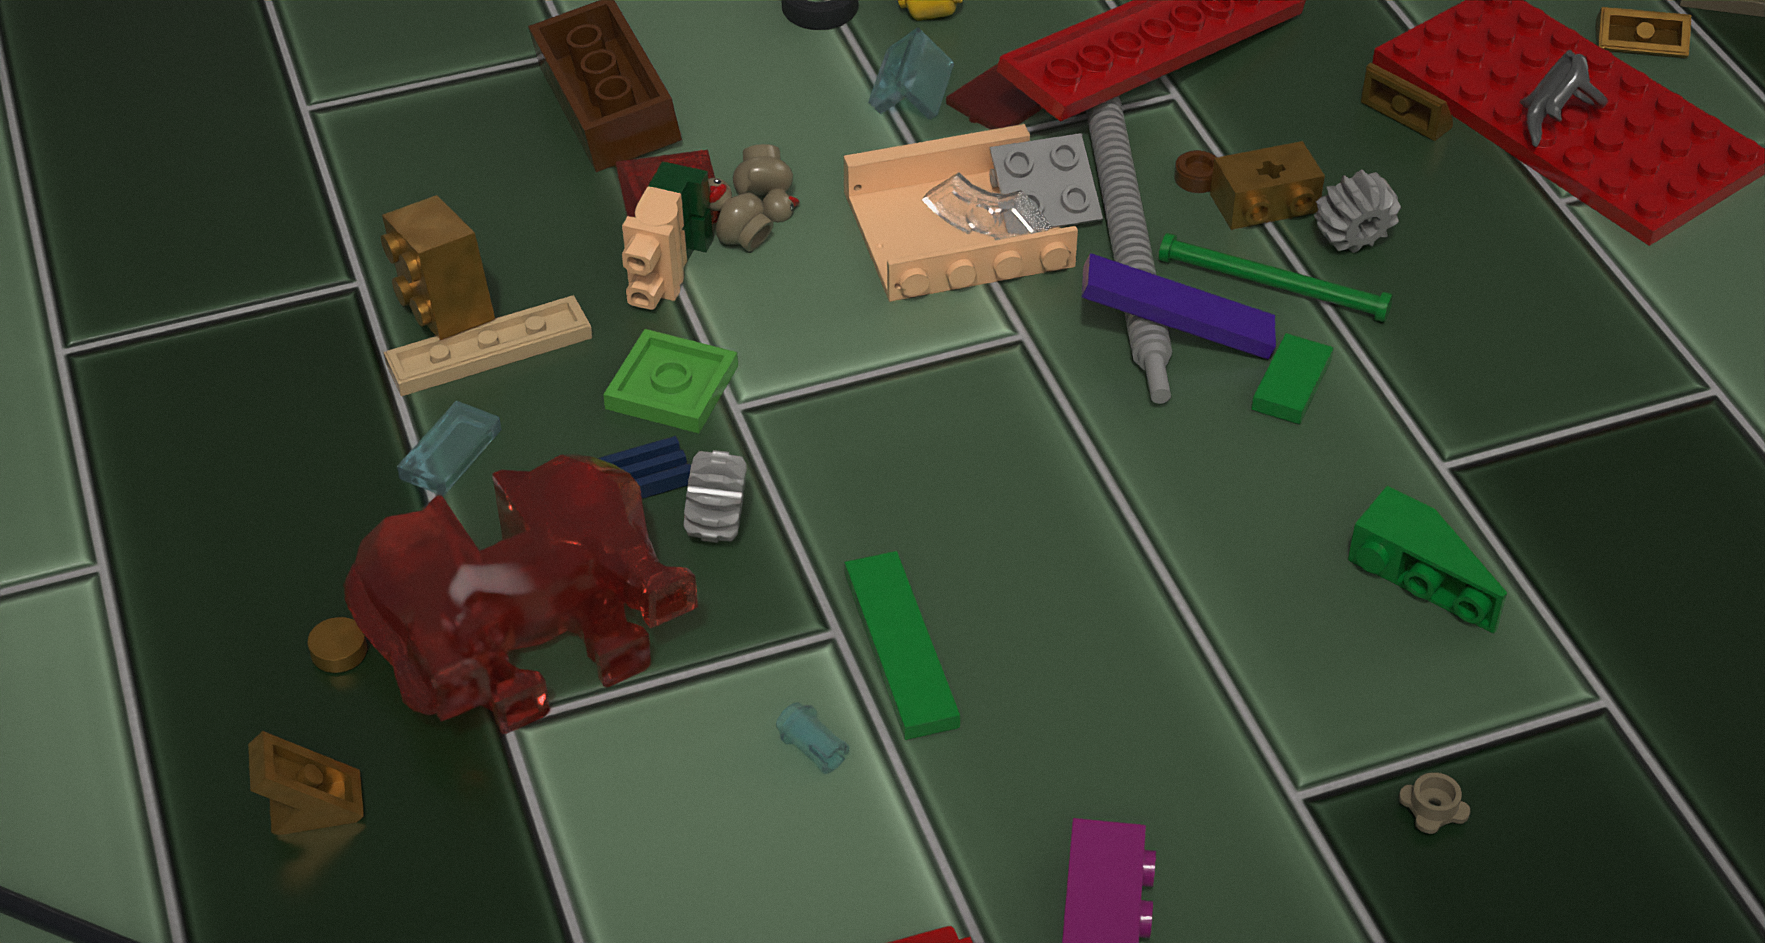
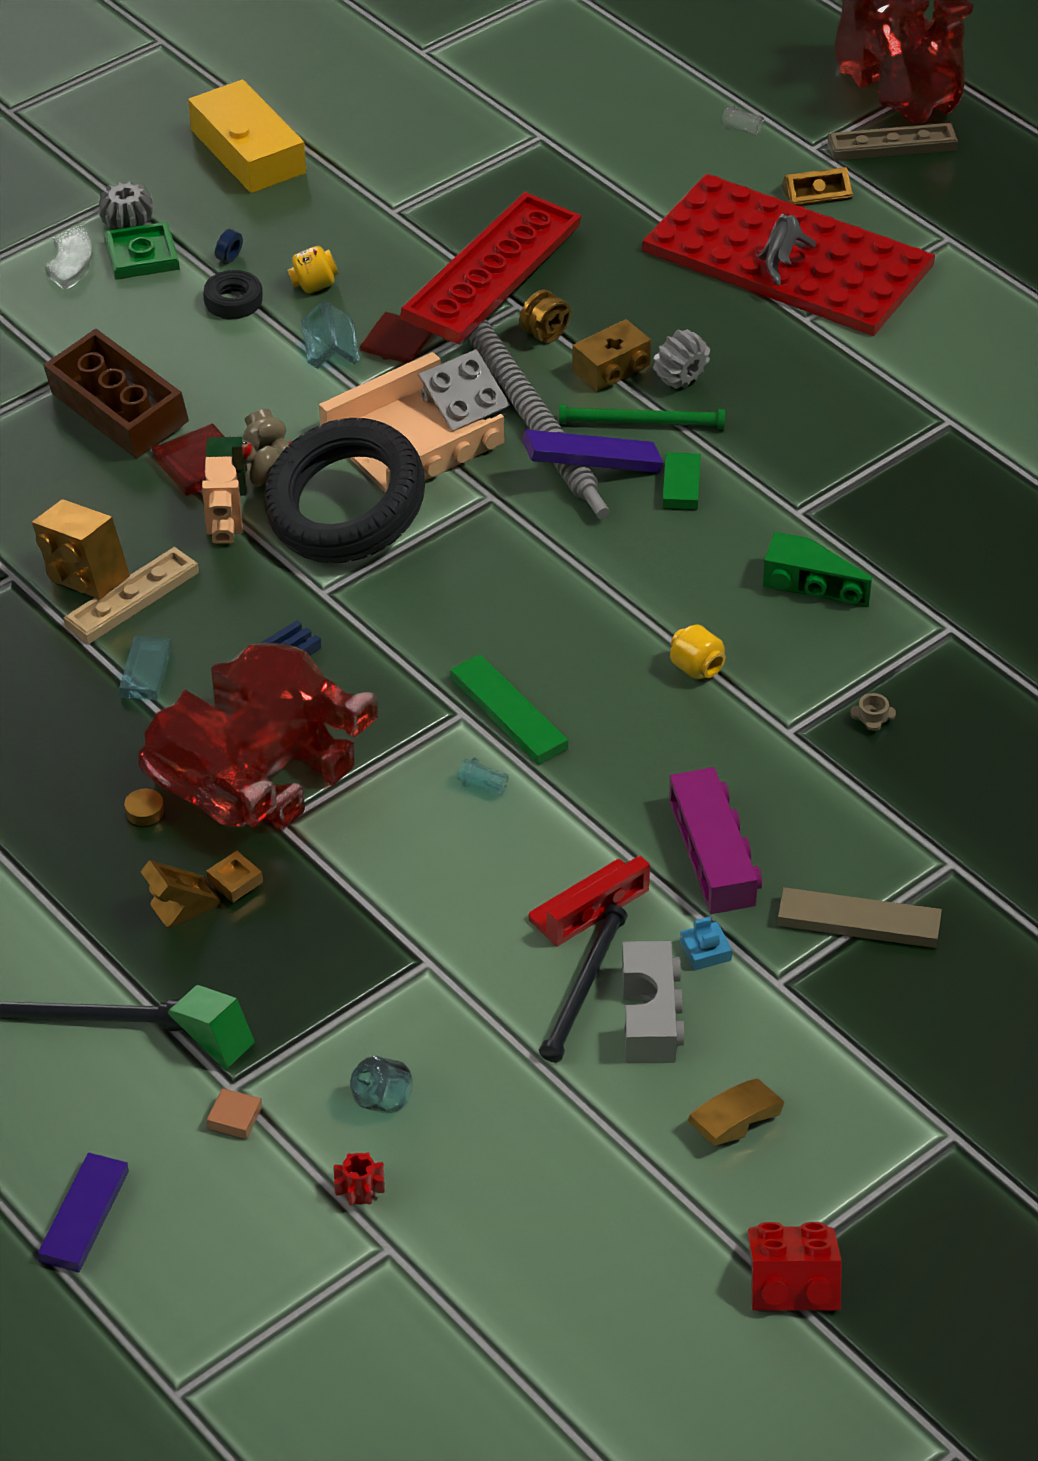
camera: 20 degrees left, 0 degrees up
bright green tile [603,329,738,434] -> none
light grey gear [683,450,747,543] -> none
clear tile [922,172,1052,240] -> none
reddish brown tile [1174,150,1216,193] -> none
pearl gold slope [1361,63,1453,141] -> none
none -> pearl gold plate [206,851,263,903]
none -> black tyre [264,418,425,563]
none -> pearl gold wheel [519,289,571,344]
none -> yellow head [670,624,726,680]

